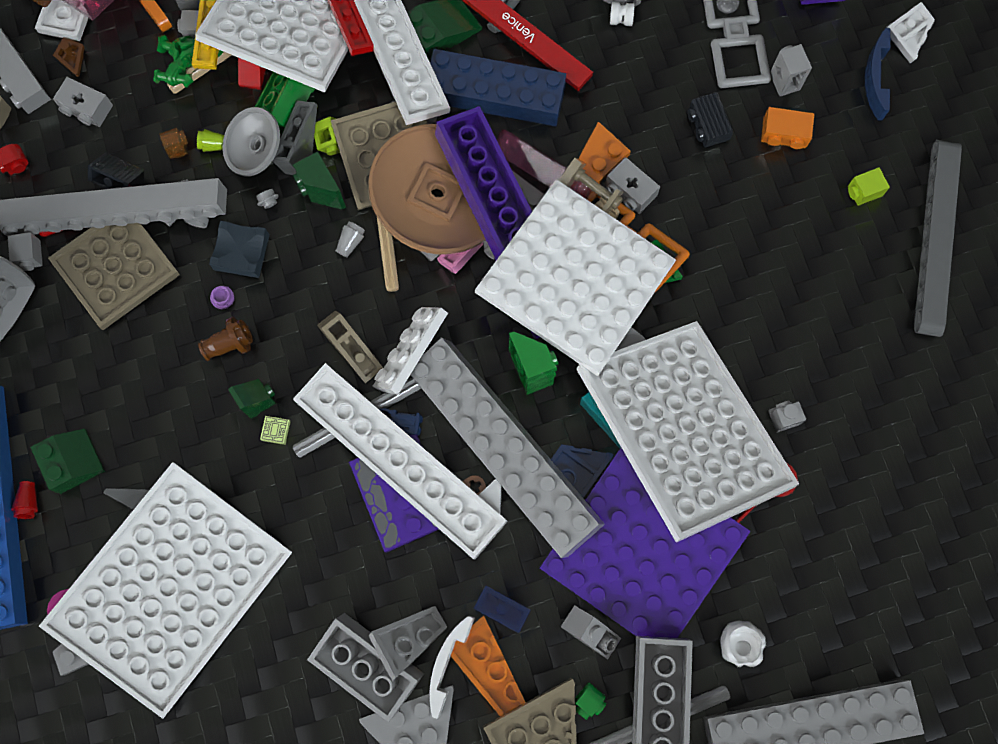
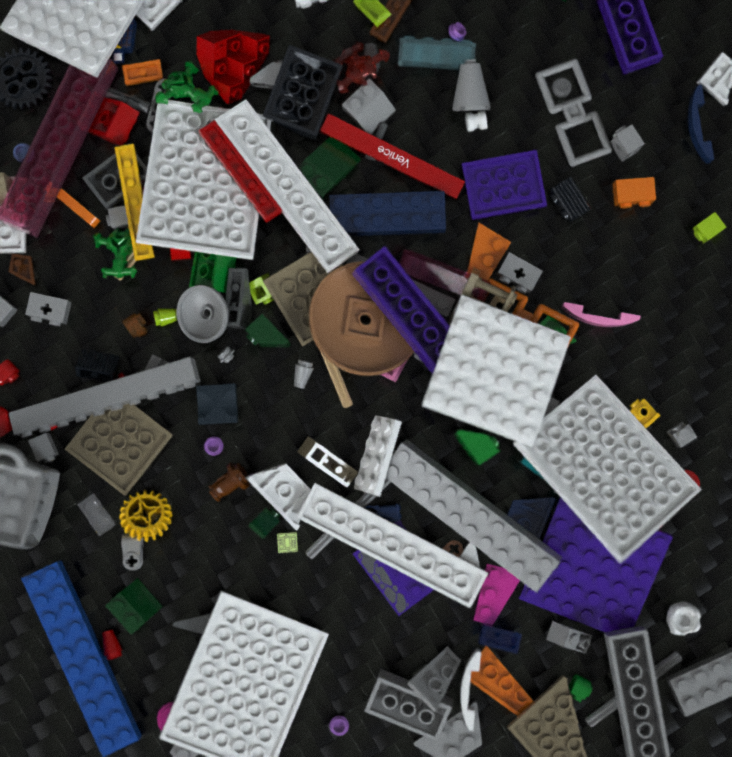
camera: 15 degrees left, 10 degrees up
none -> clear plate [77,493,116,536]
none -> yellow gear [119,490,172,542]
none -> light grey piece [121,534,143,571]
none -> white wing [246,463,311,531]
none -> medium lavender plate [330,716,349,736]
none -> dark purple plate [461,150,547,220]
none -> dark pink wing [473,563,520,625]
none -> bright pink slope [562,302,640,327]
none -> yellow brick [629,399,660,428]

